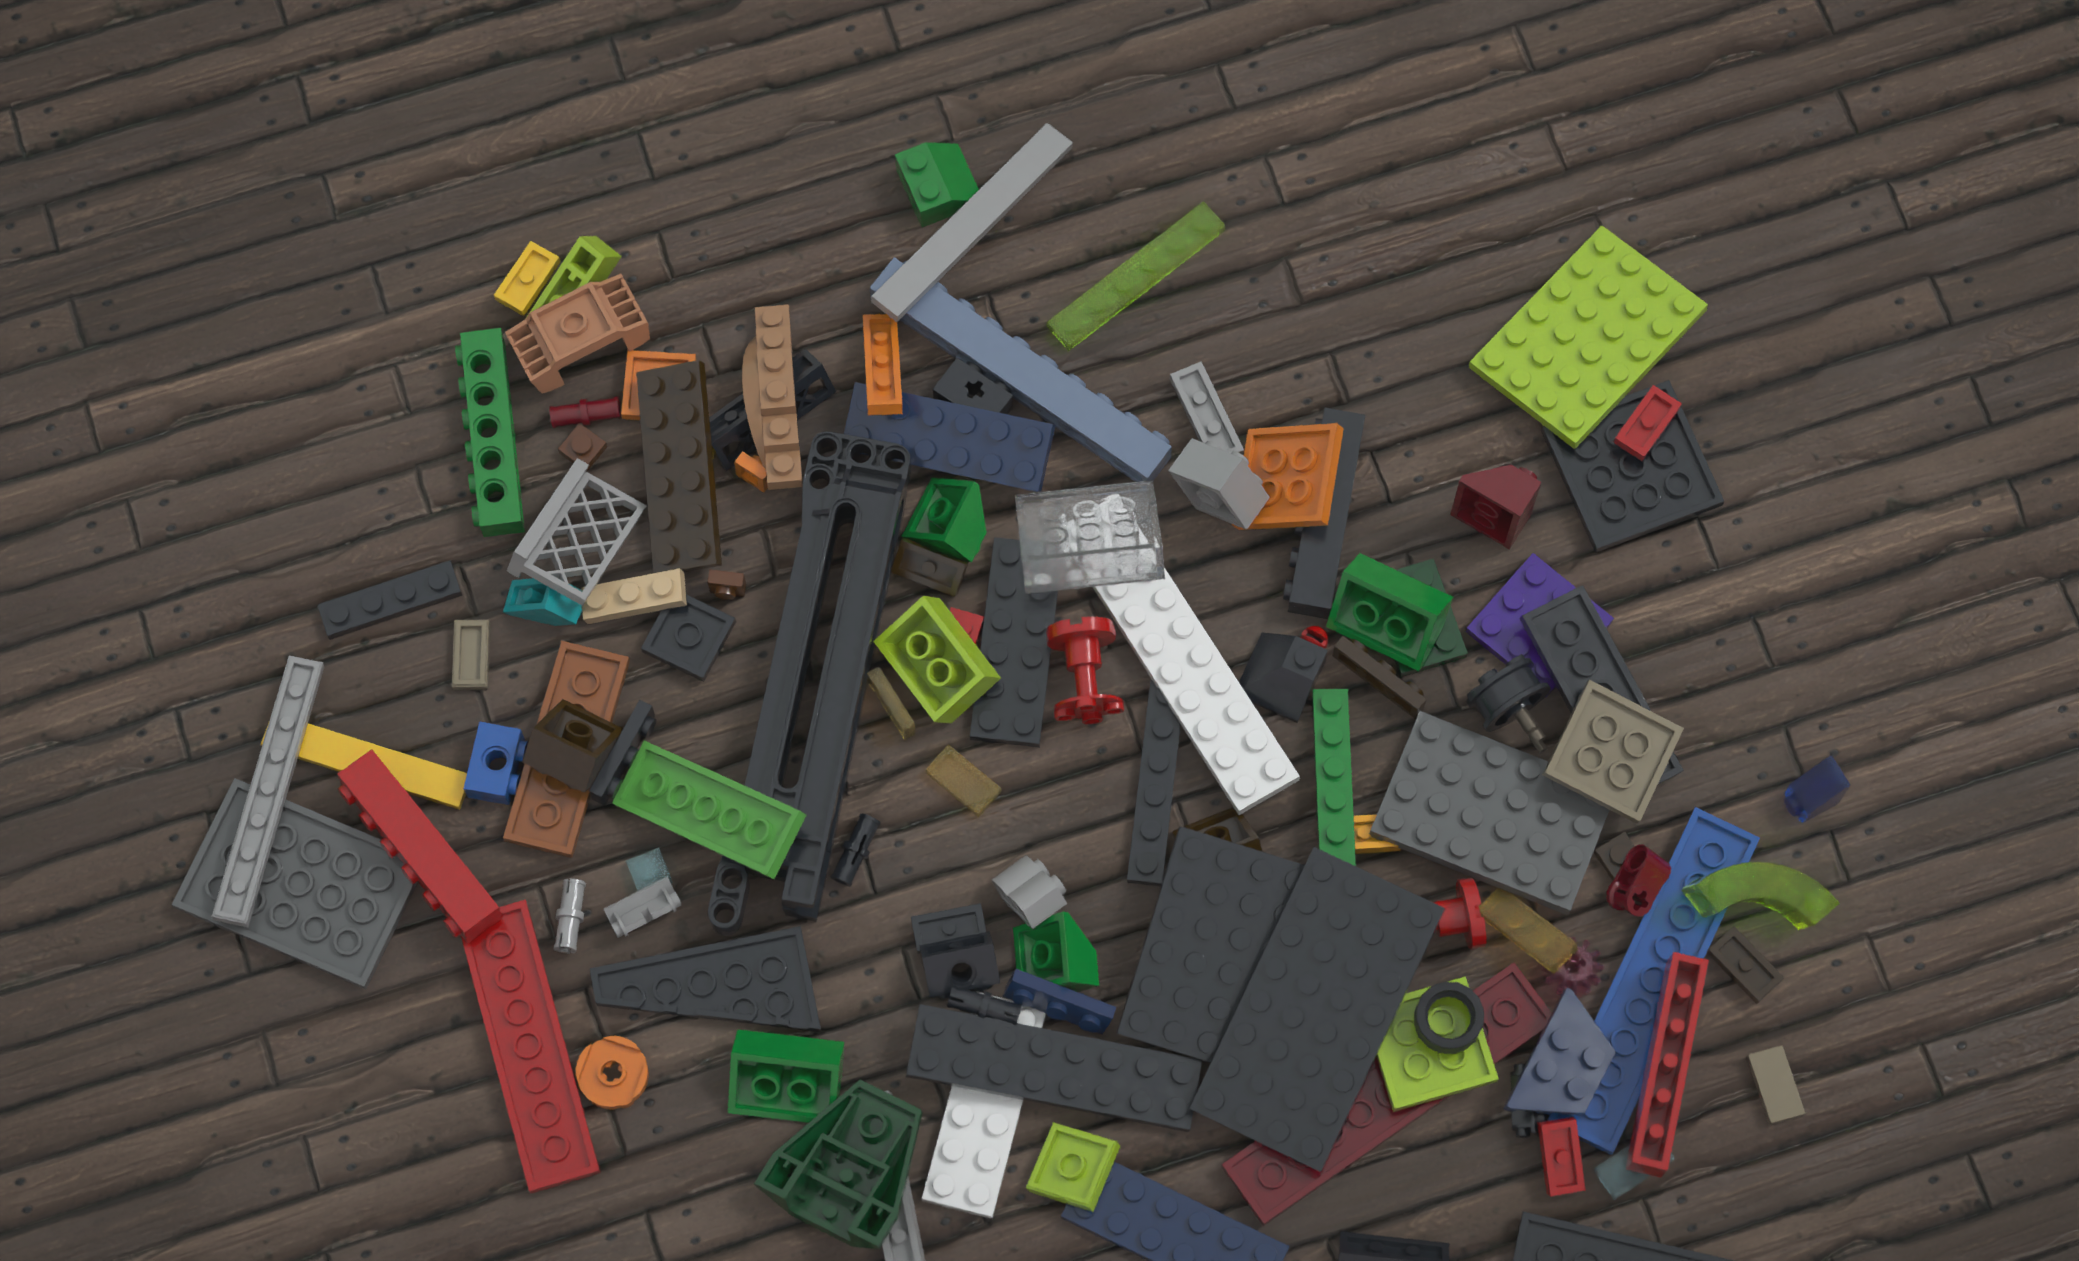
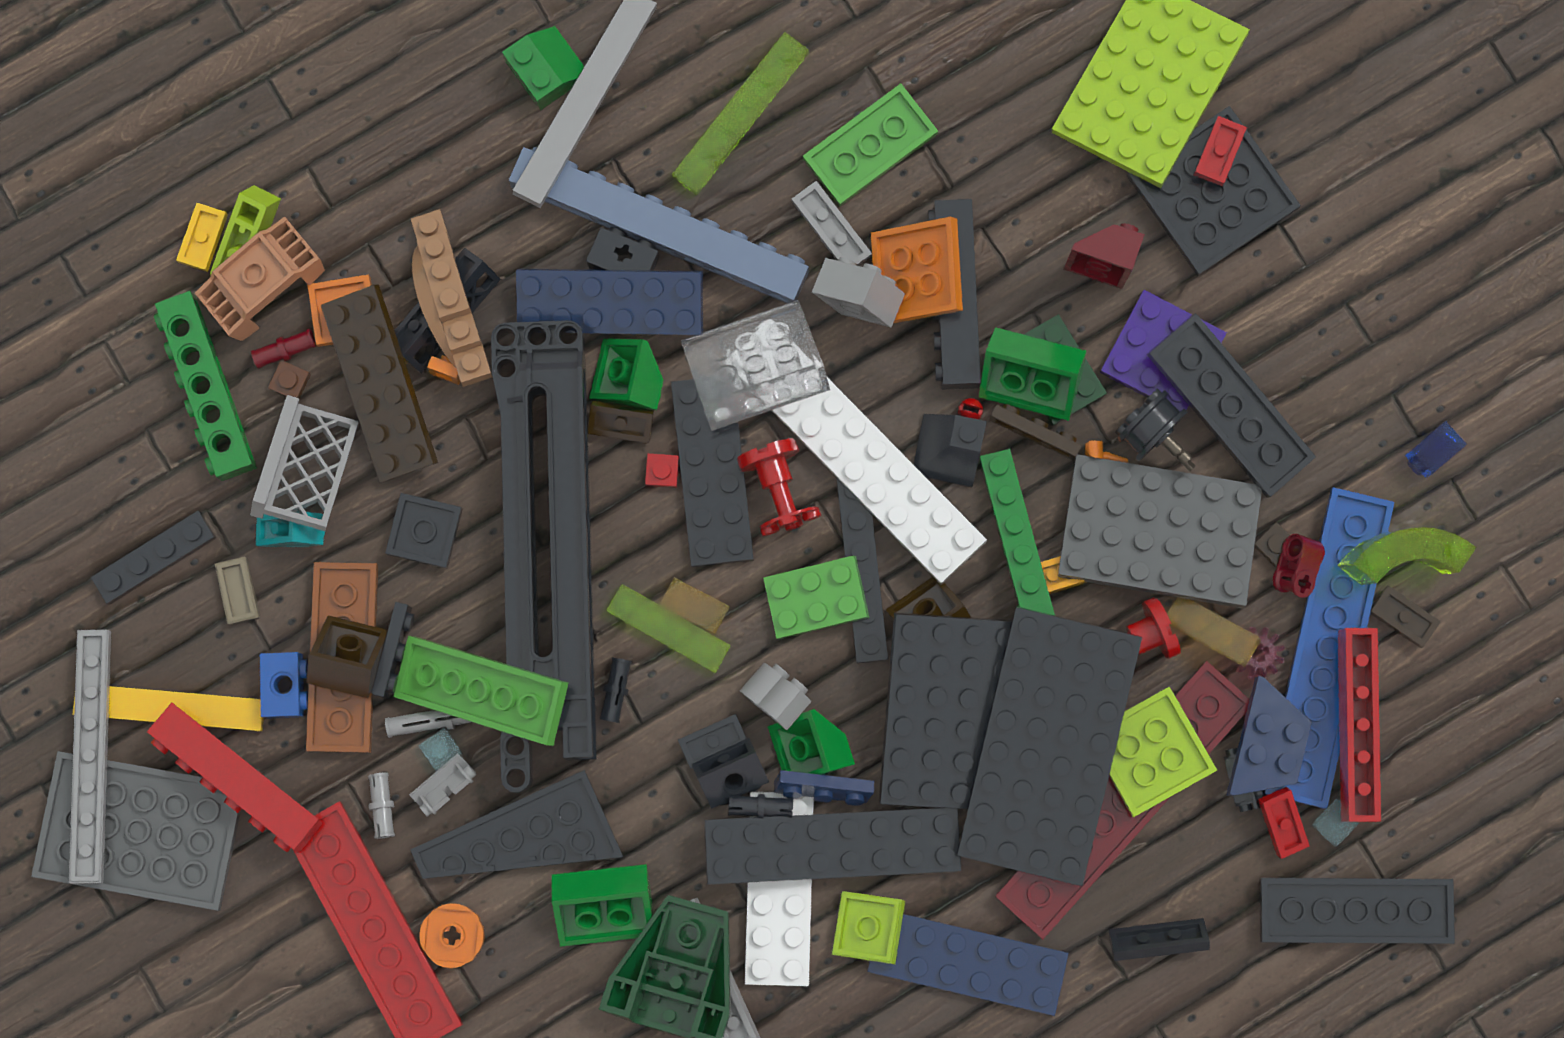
camera: 10 degrees left, 10 degrees up
tan plate [581,568,687,624] -> none
reddish brown plate [707,569,746,600] -> none
orange plate [863,314,902,415] -> none
clear yellow tile [867,667,915,740] -> none
lime brick [873,596,1001,724] -> none
black tyre [1414,982,1484,1054] -> none
dark tan plate [1542,680,1684,824] -> none
dark tan tile [1746,1045,1806,1126] -> none
none -> light grey pin [385,710,471,738]
none -> clear neon green plate [606,584,731,674]
none -> bright green plate [763,555,870,639]
none -> bright green plate [803,83,938,207]
none -> orange hand [1085,441,1128,463]

